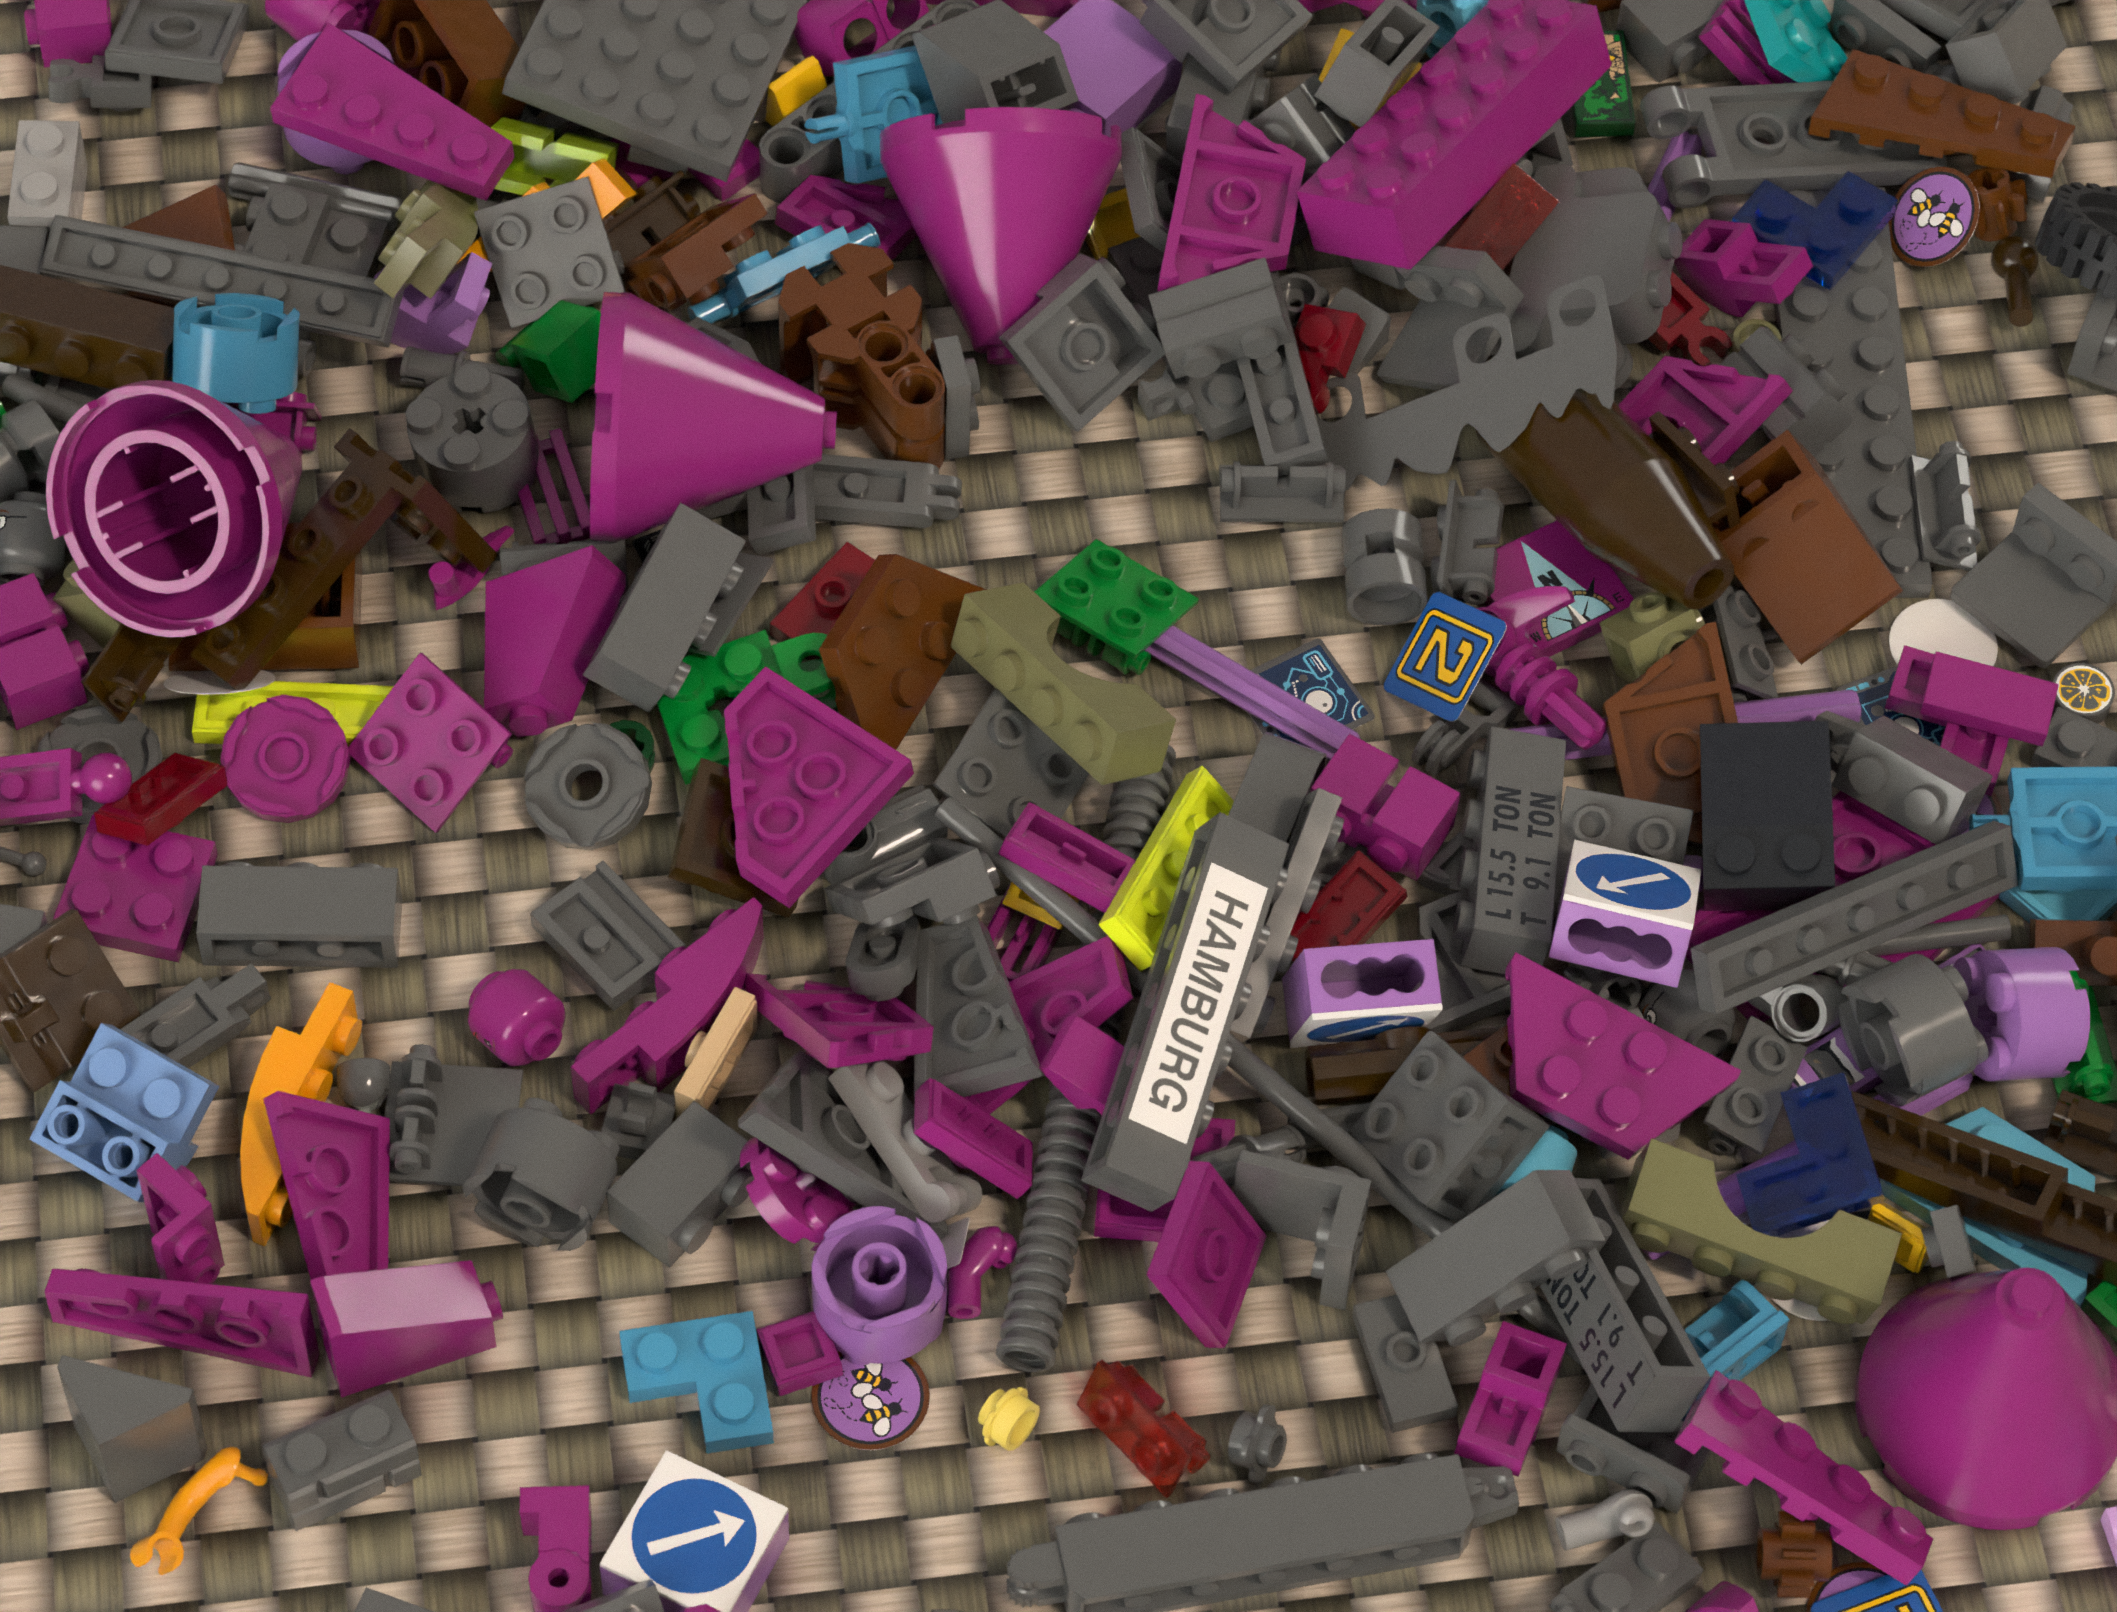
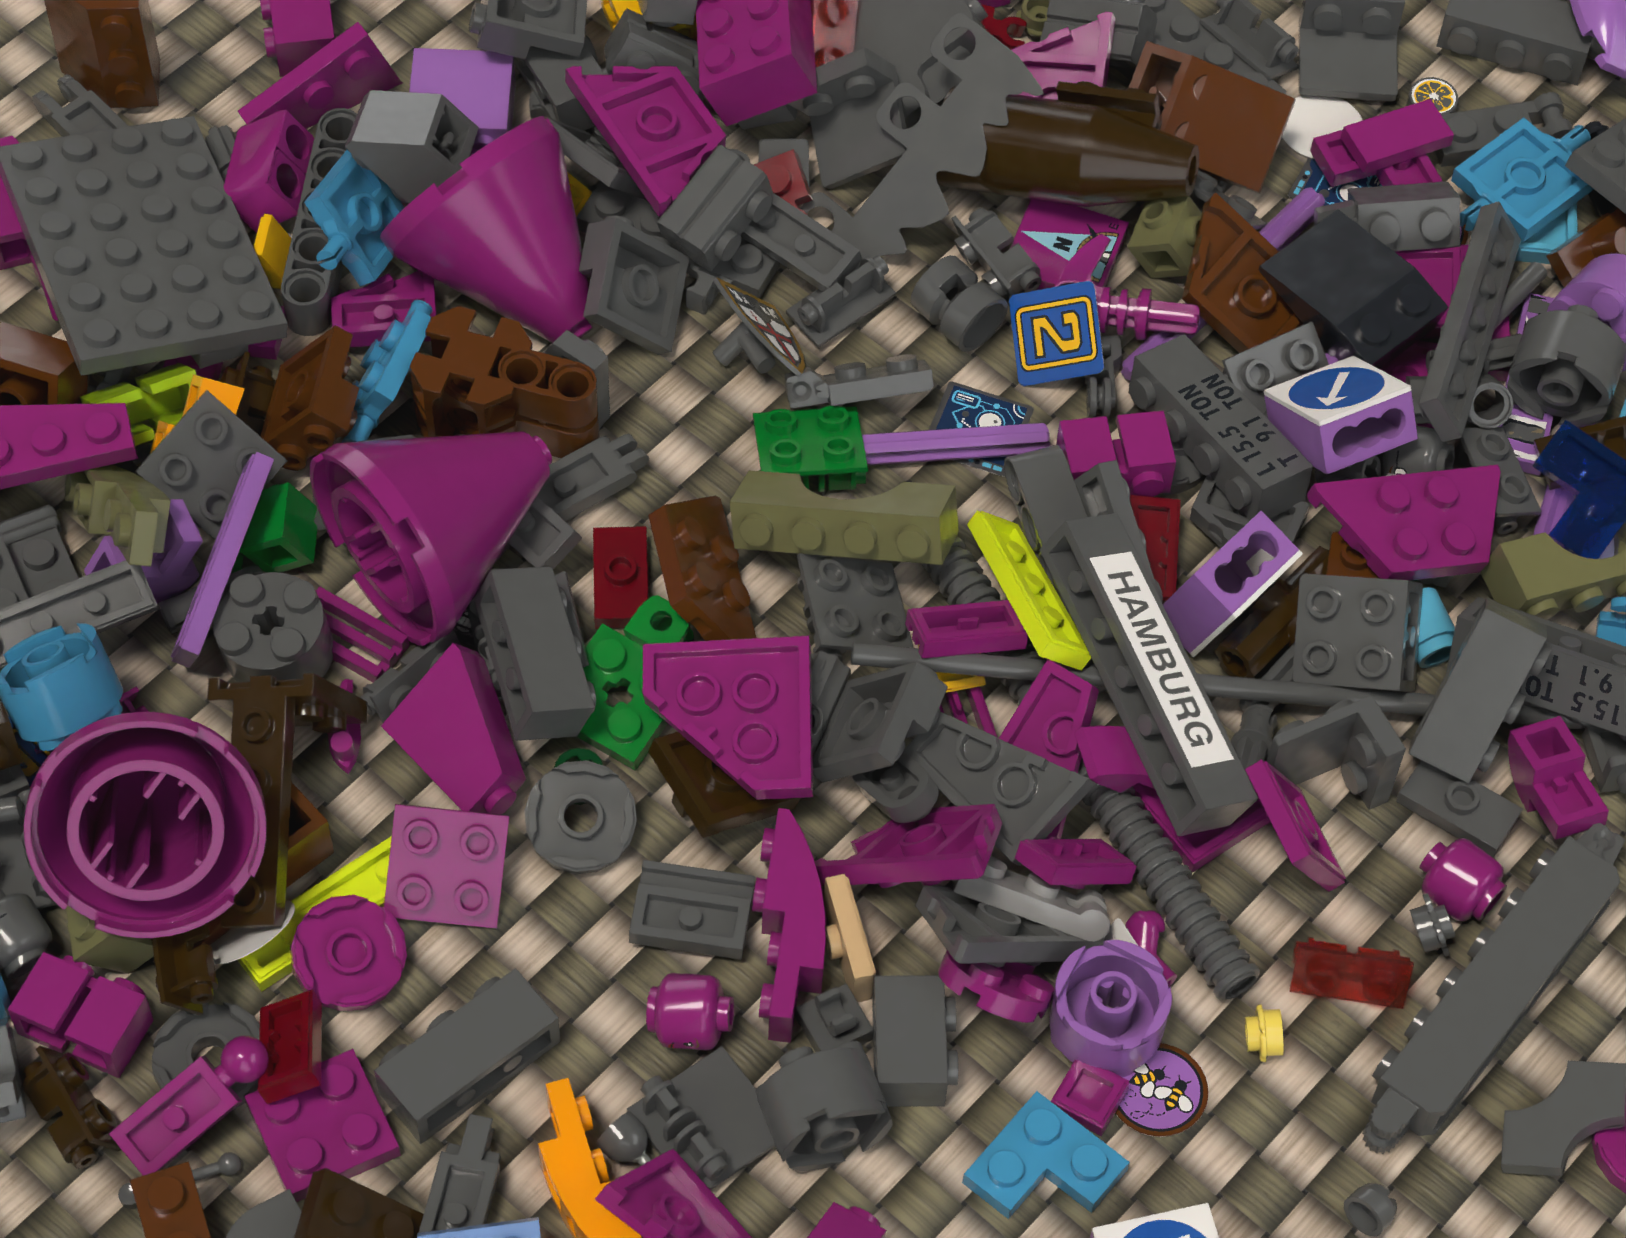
camera: 40 degrees left, 0 degrees up
none -> medium lavender tile [170,452,274,668]
none -> dark grey shield [713,277,805,377]
none -> dark grey hinge [785,354,934,408]
none -> magenta head [1419,838,1507,922]

